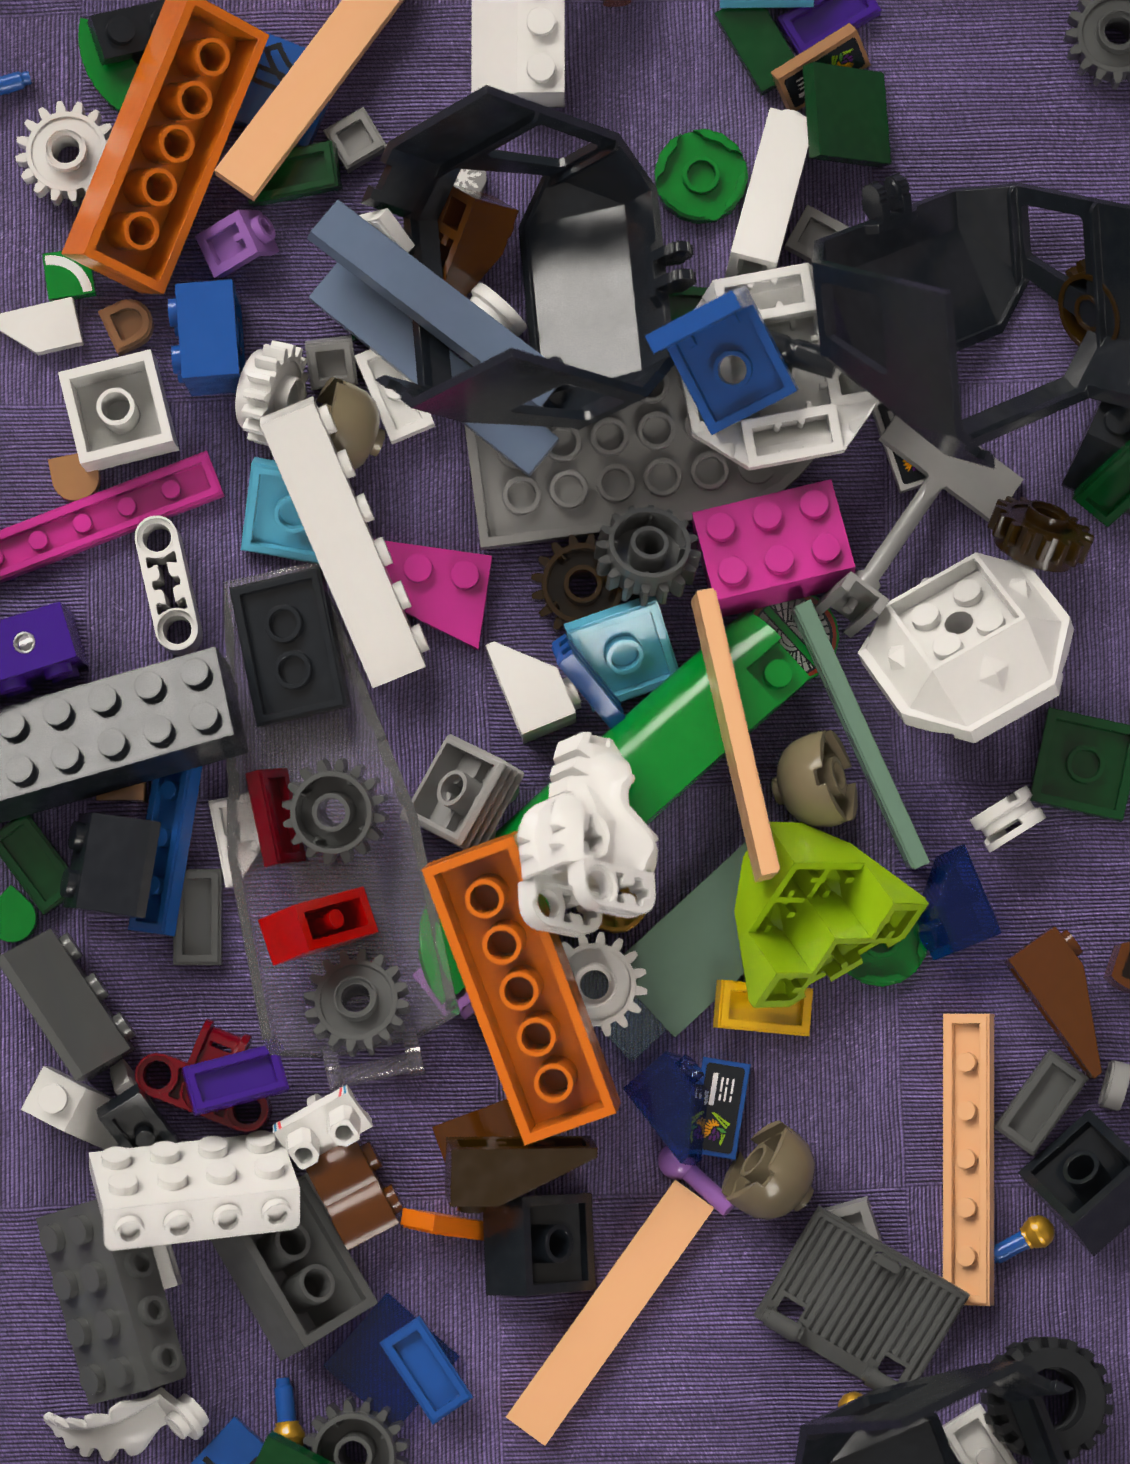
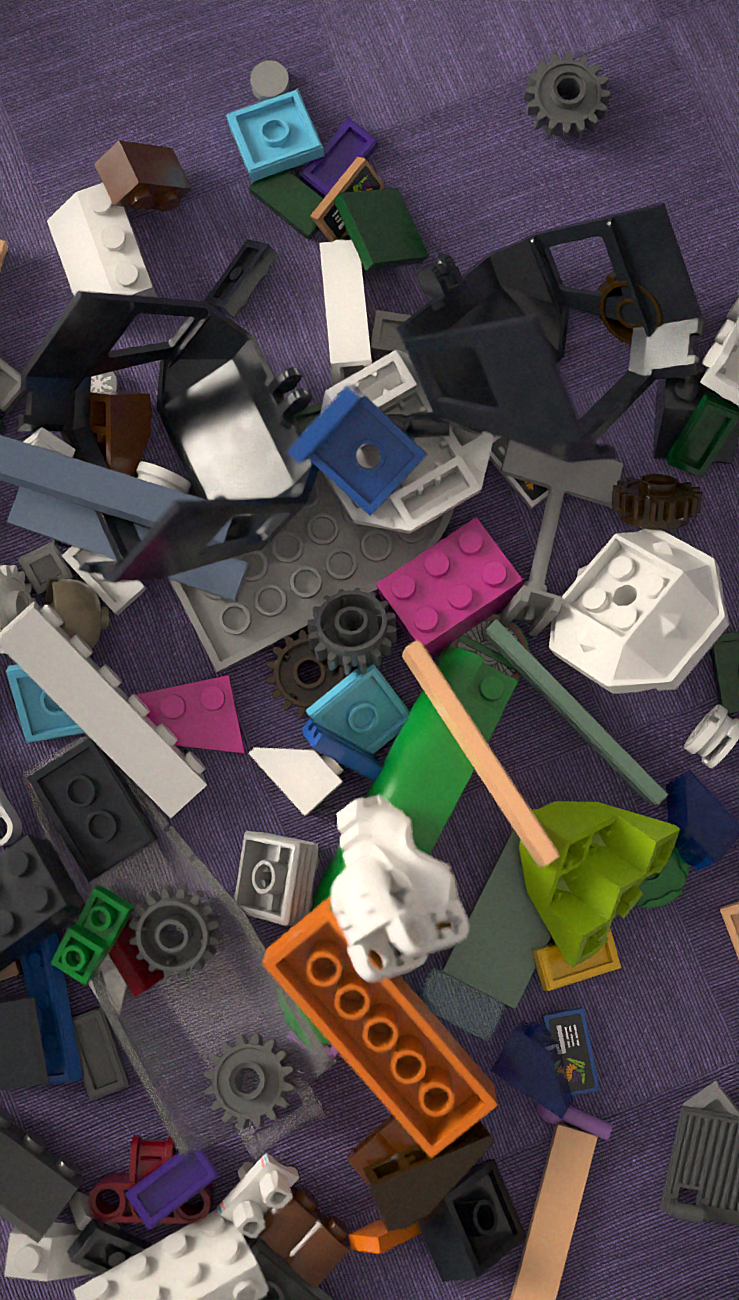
camera: 25 degrees left, 0 degrees up
red brick [258,886,379,966] -> none
white gear [562,932,647,1037] -> none
green tile [654,129,748,224] -> none
dark tan cylinder [722,1120,815,1220] -> none
dark tan cylinder [771,730,858,828] -> none
none -> green slope [51,885,135,985]
none -> black plate [204,239,278,317]

